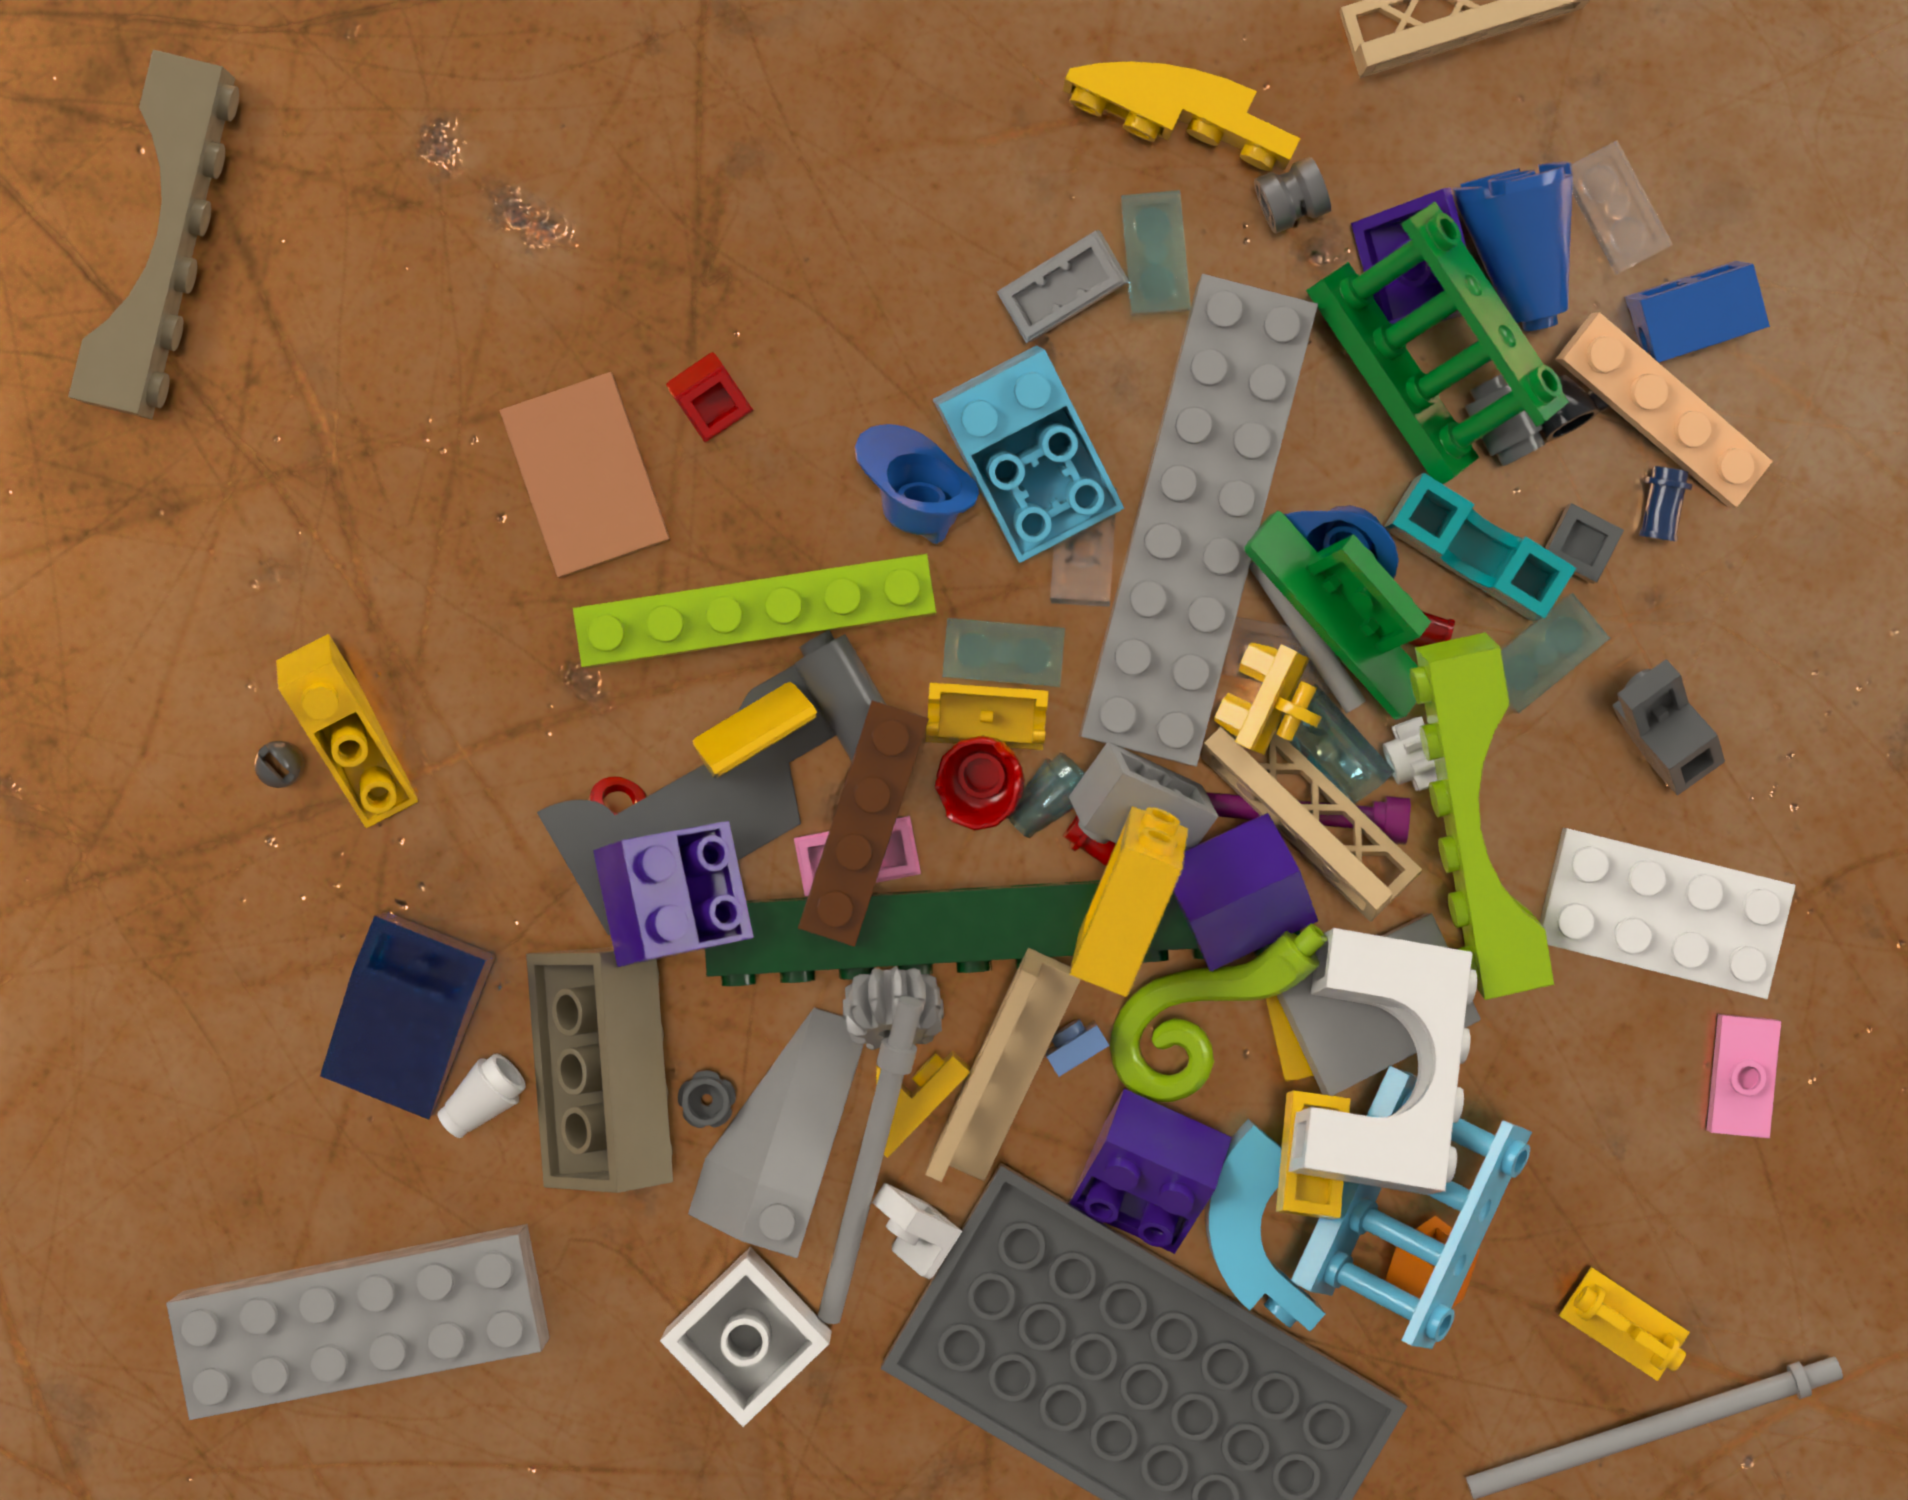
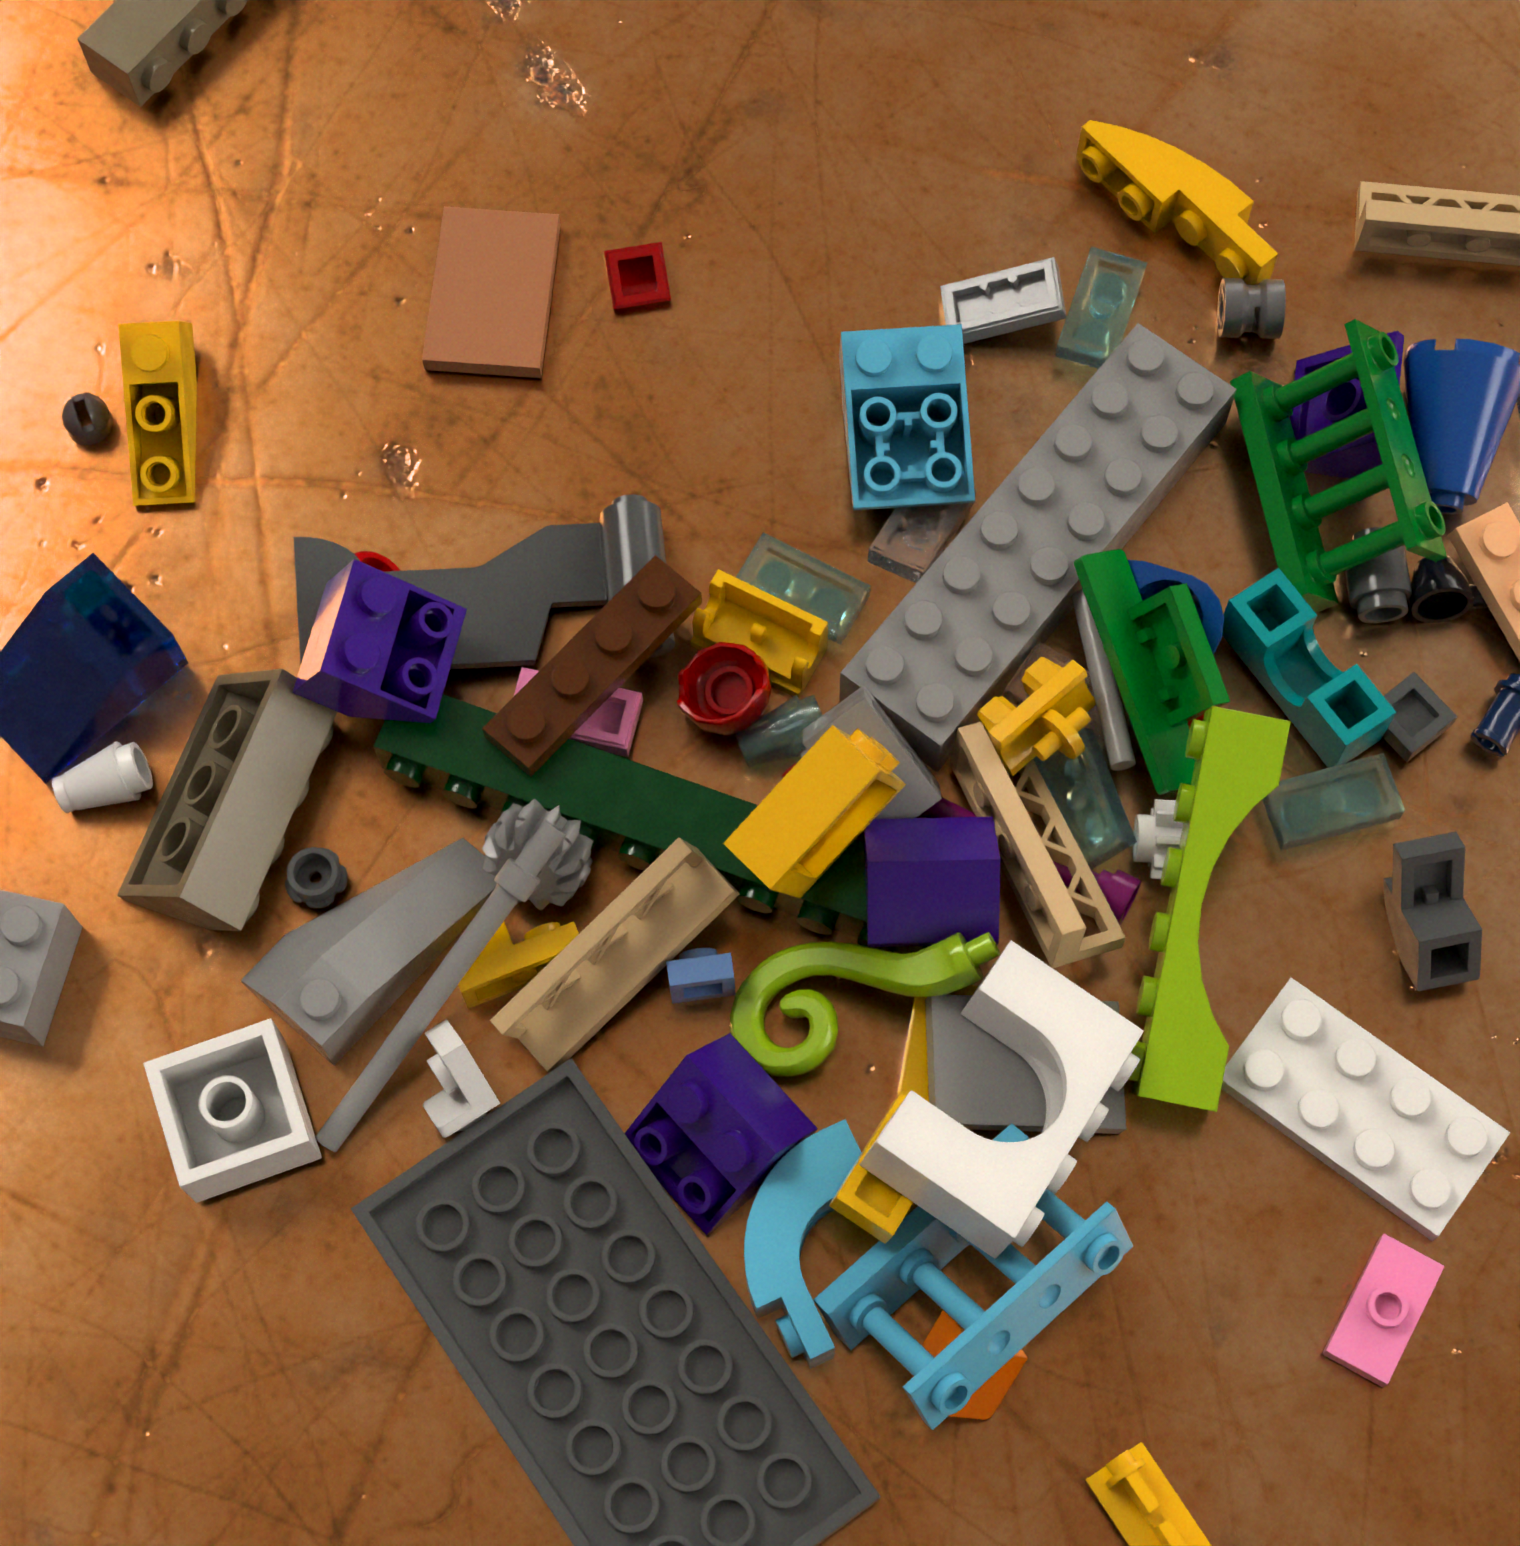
camera: 25 degrees right, 20 degrees down
lime arch [573,554,936,669] -> none
yellow slope [693,682,818,778] -> none
blue piece [854,424,979,544] -> none

